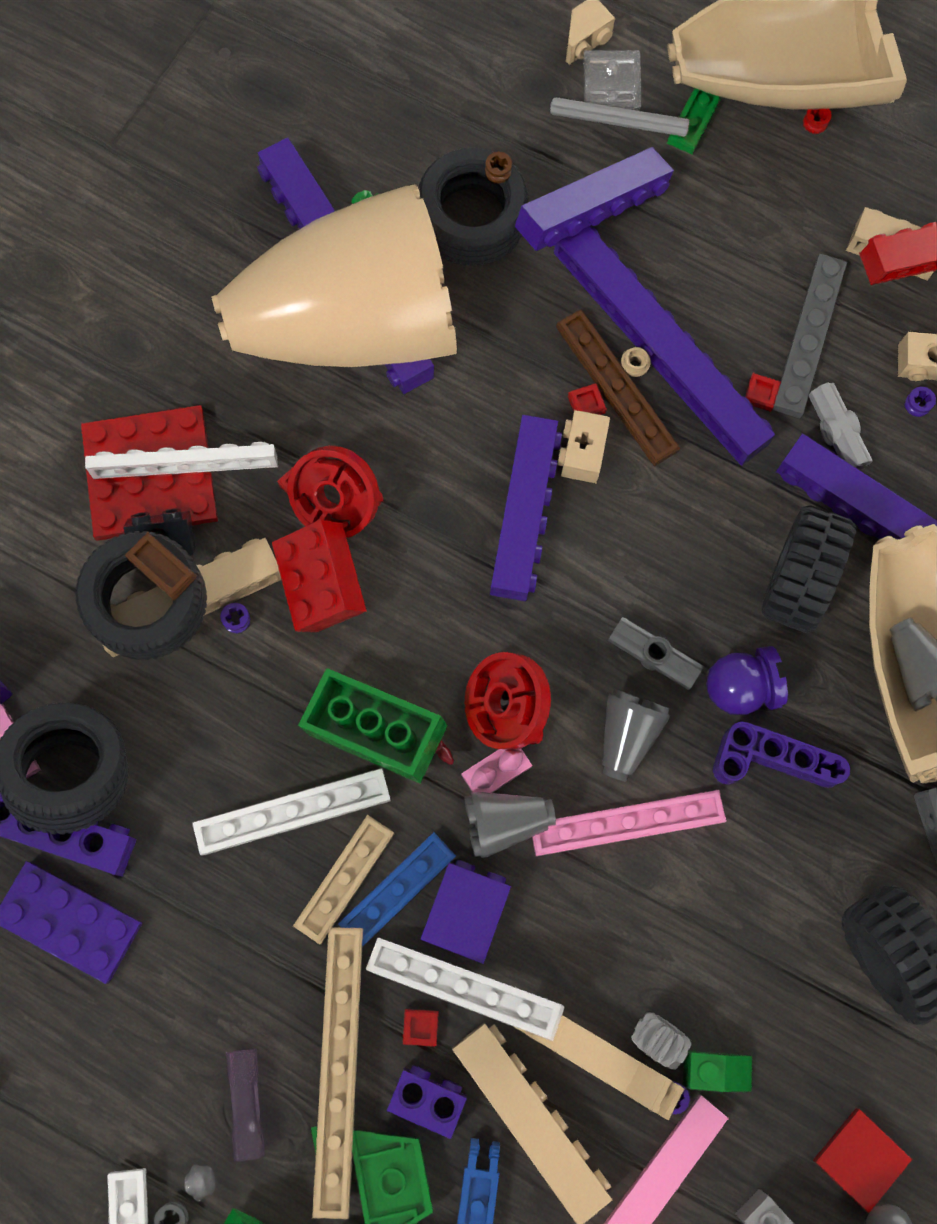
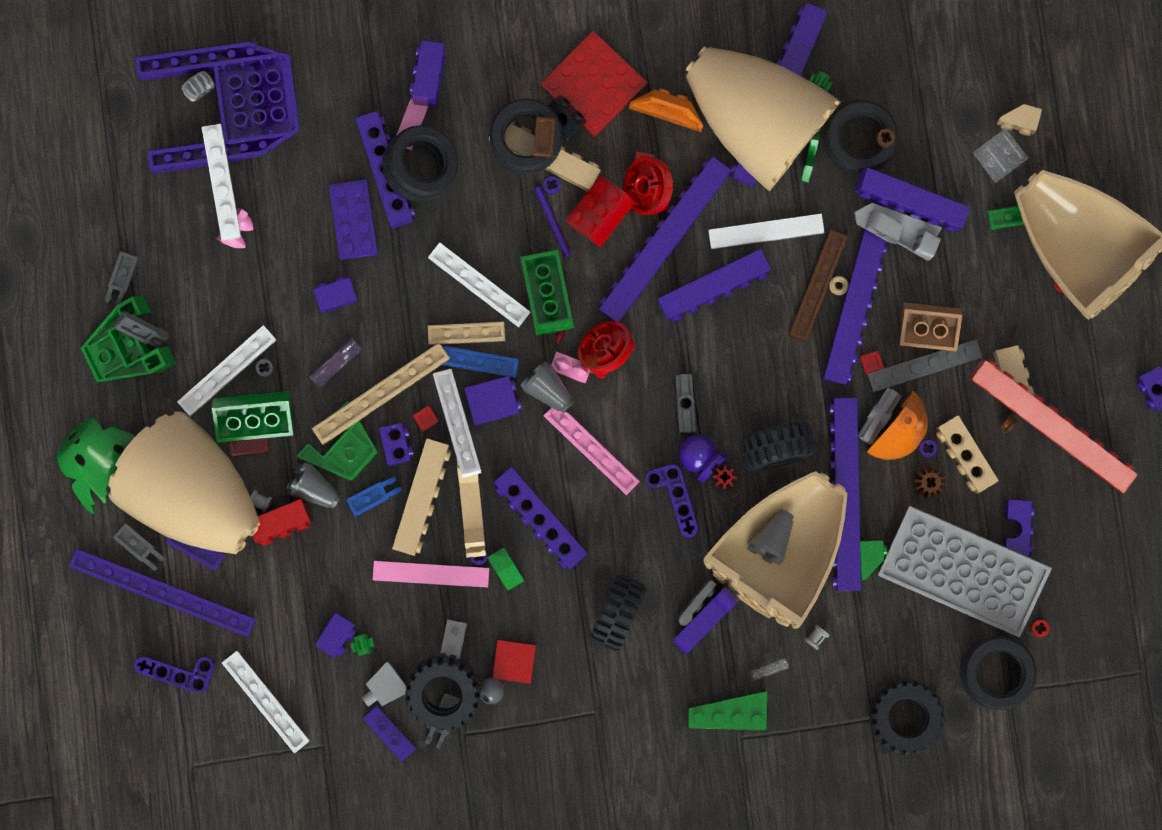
camera: 55 degrees right, 10 degrees up
white plate [85,442,278,479] -> none
clear plate [185,1164,215,1201] -> none
light grey axle [550,98,689,136] -> none
tan brick [557,410,610,483] -> none
red tile [568,383,607,415] -> none
dark grey cone [602,689,670,782] -> none
light grey gear [631,1012,691,1069] -> none
none -> dark purple brick [313,276,358,313]
none -> dark purple brick [494,467,588,570]
none -> dark purple bar [534,186,571,258]
none -> dark purple brick [599,157,731,322]
none -> orange wedge [629,89,703,132]
none -> white tile [708,214,824,249]
none -> red gear [712,465,737,490]
none -> green tile [802,130,821,182]
none -> light grey panel [854,203,942,261]
none -> orange cone [867,391,928,460]
none -> medium nougat slope [900,302,962,351]

